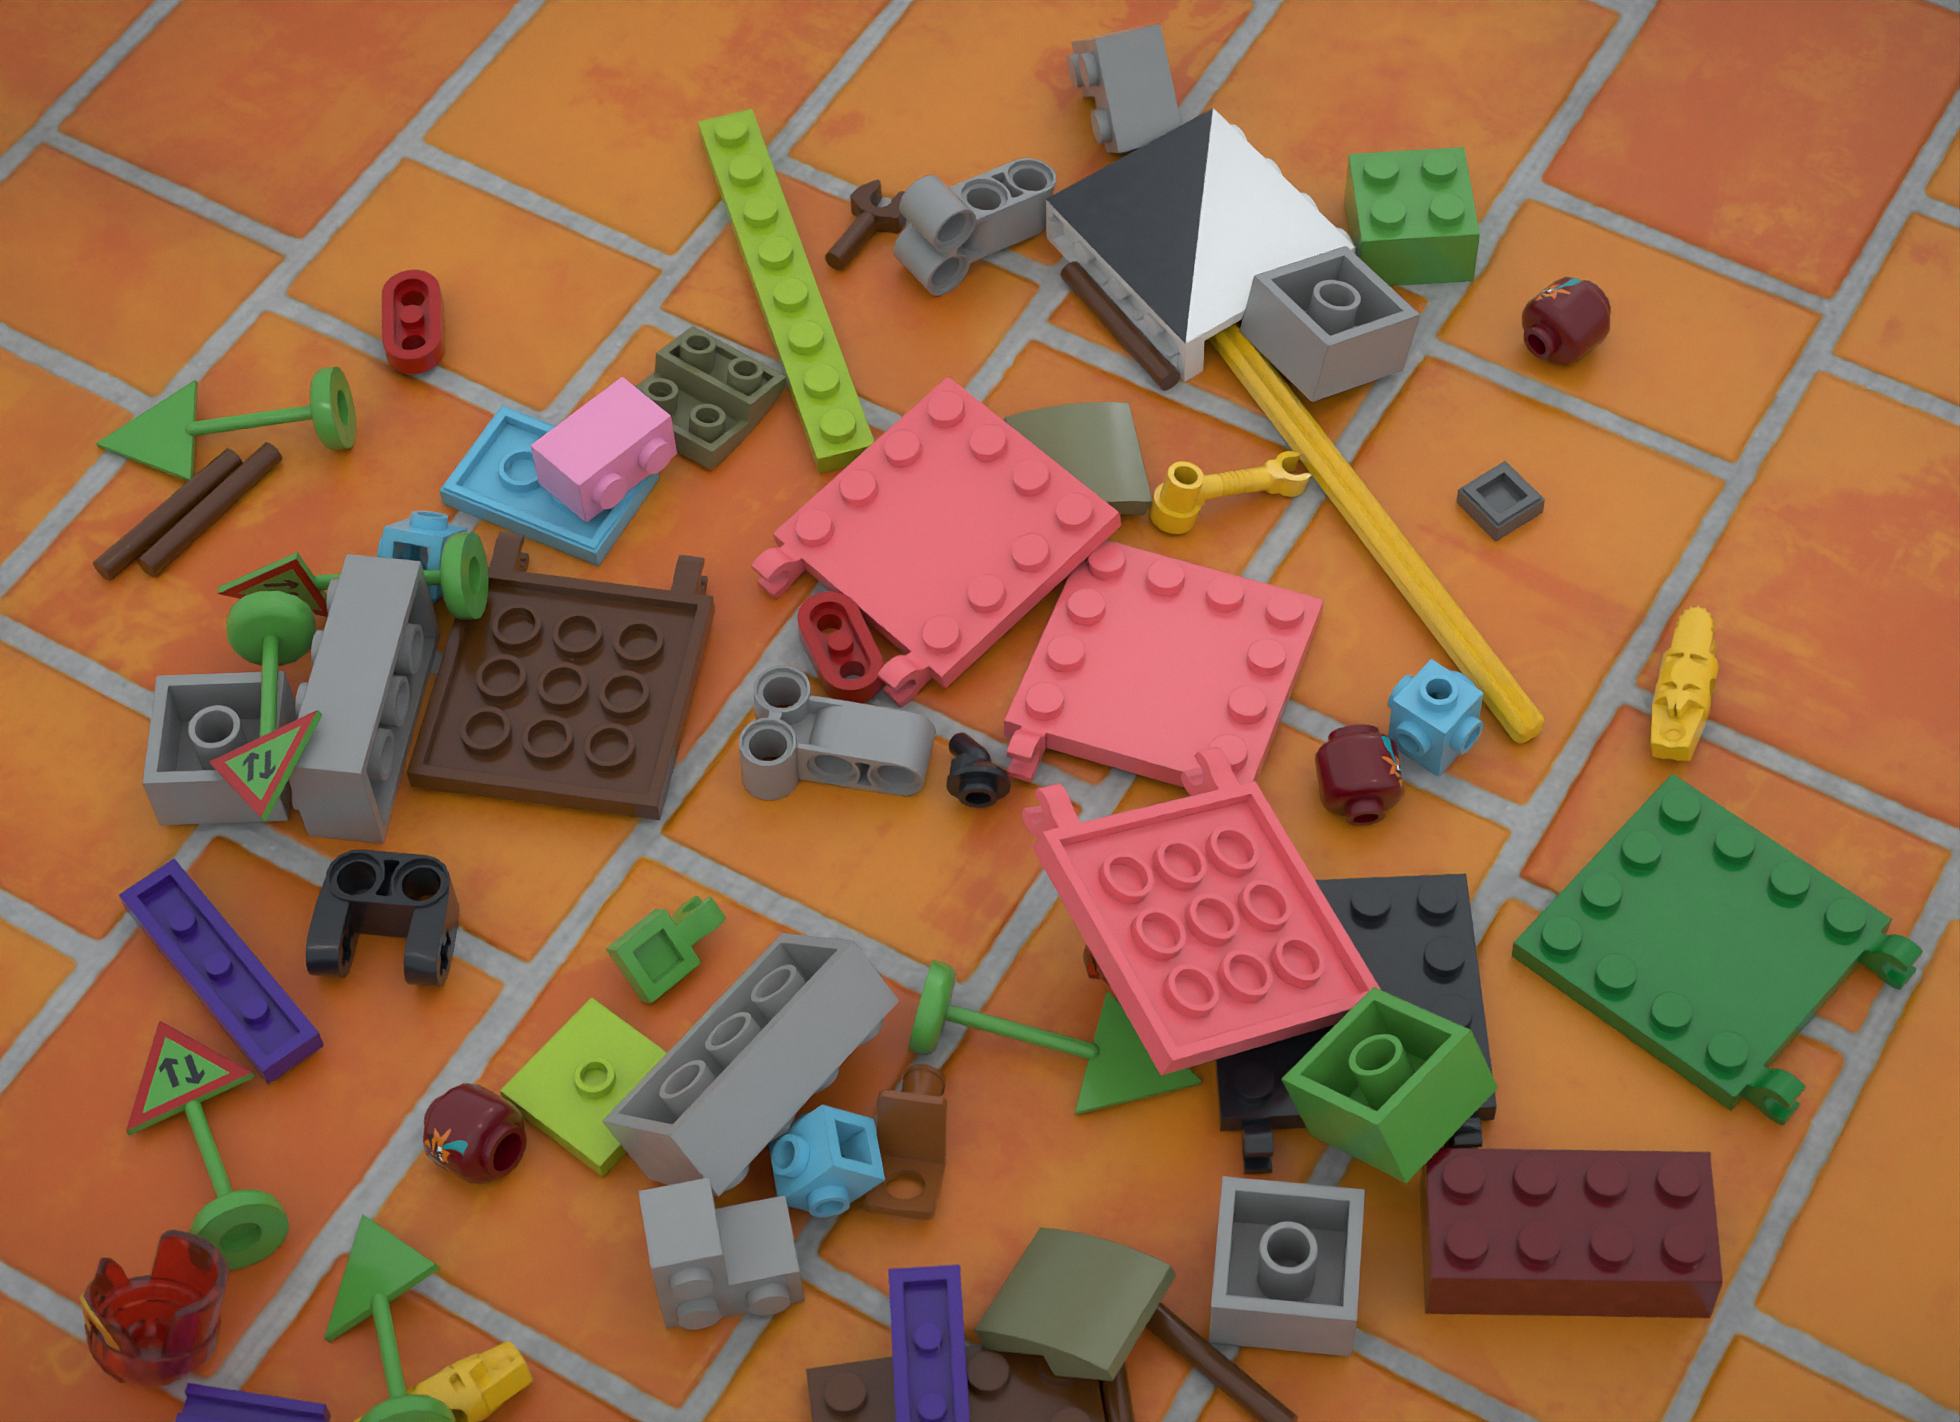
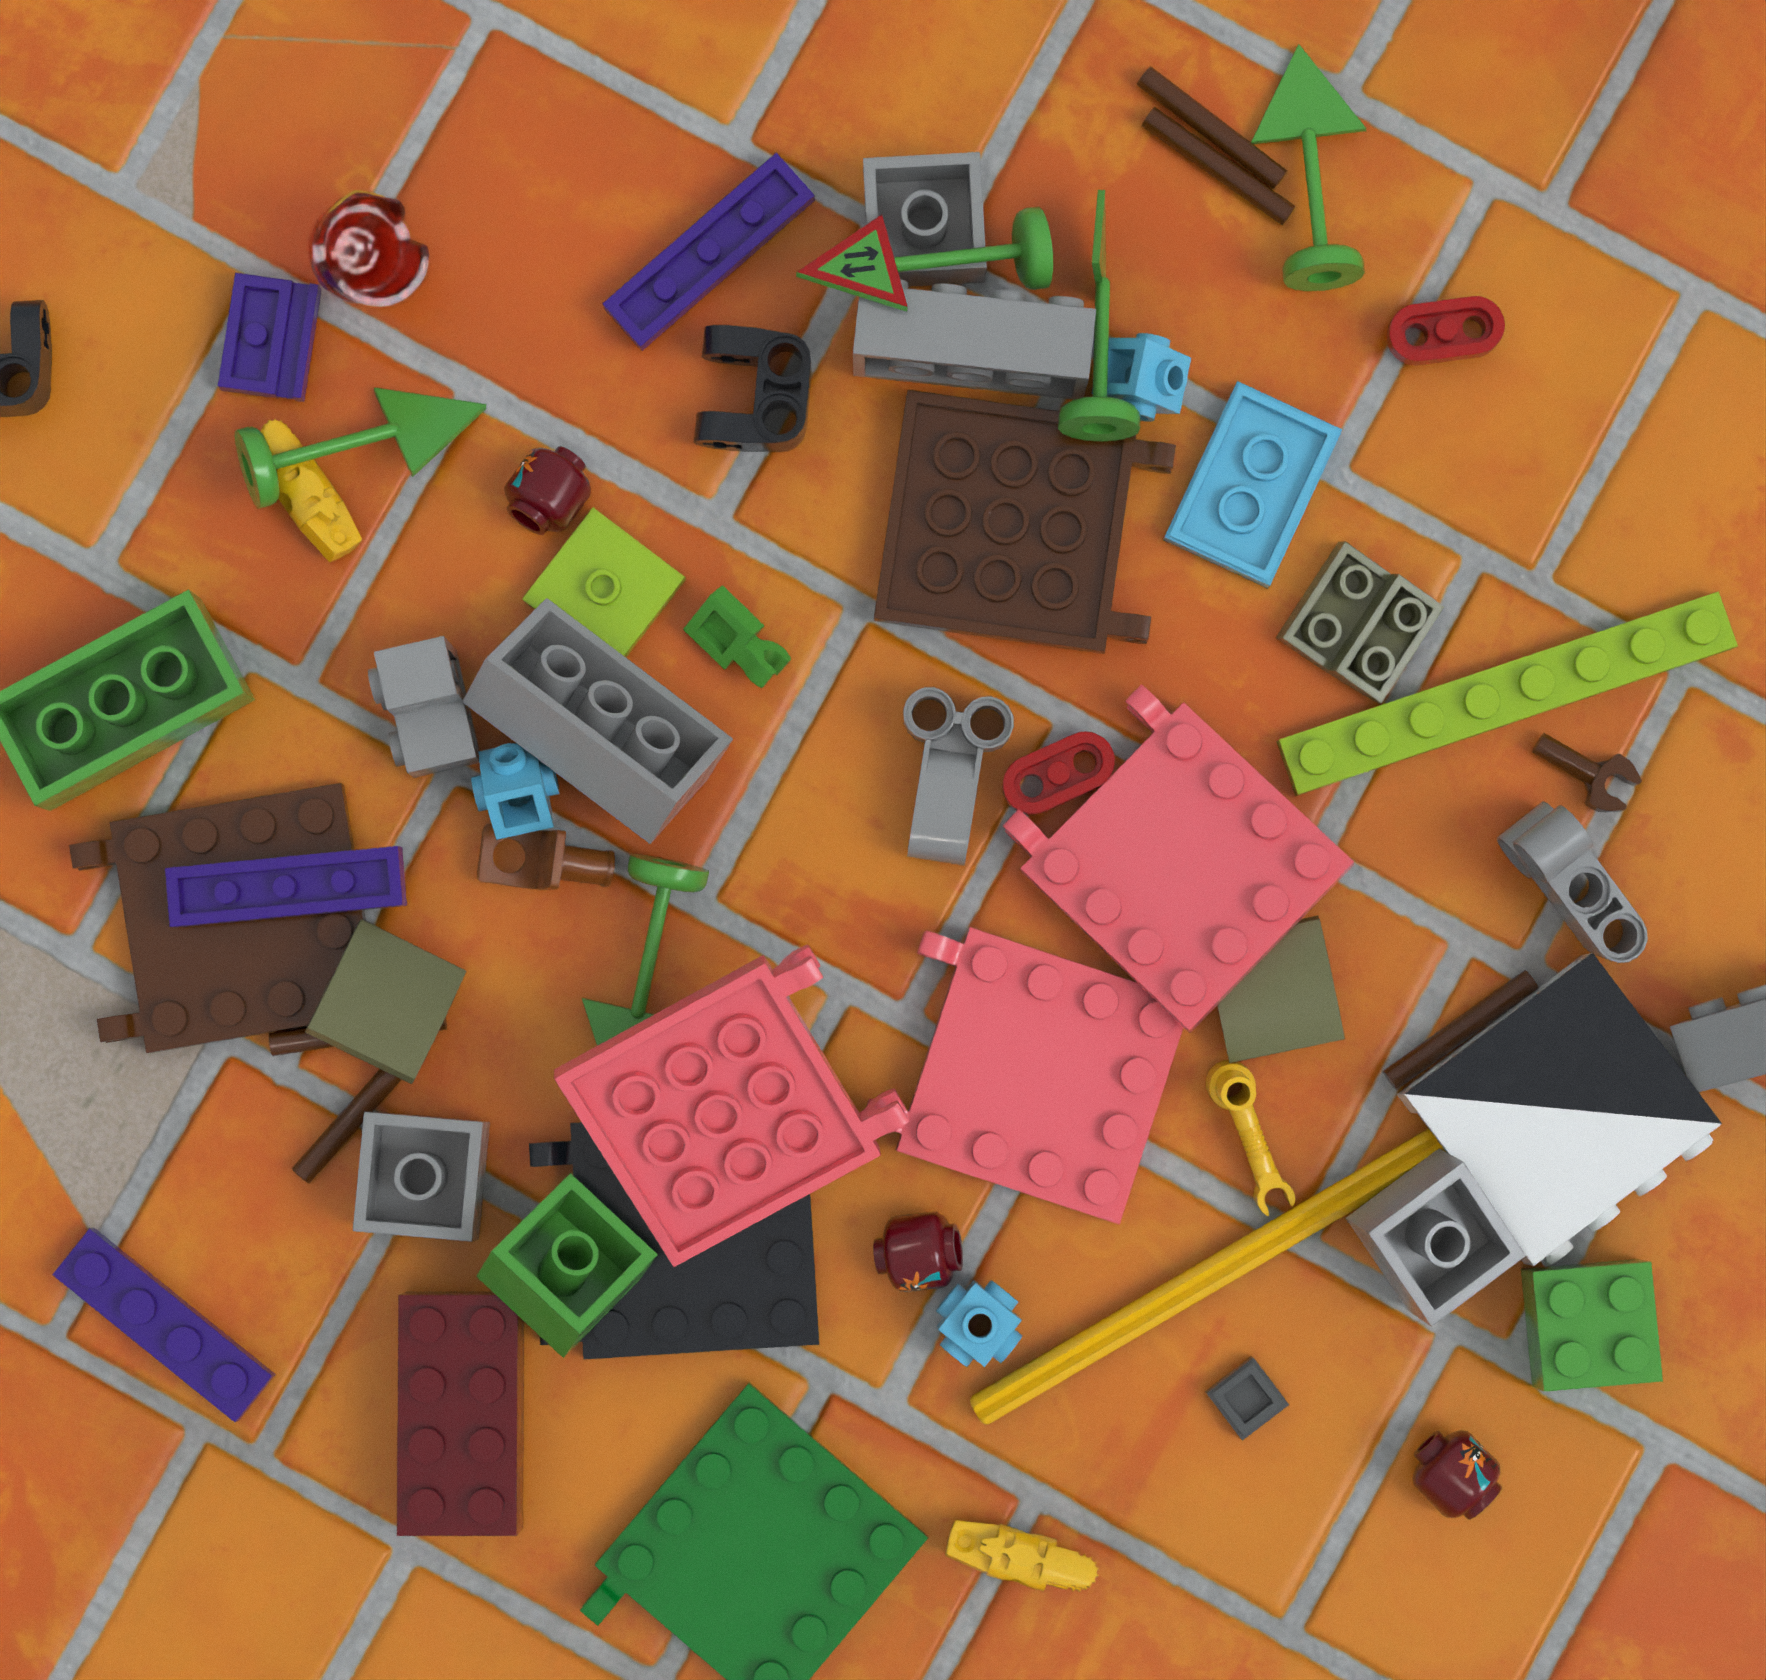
camera: 85 degrees right, 30 degrees up
bright green piece [126,1020,289,1271] -> none
bright pink brick [530,376,677,523] -> none
black plate [946,732,1011,808] -> none

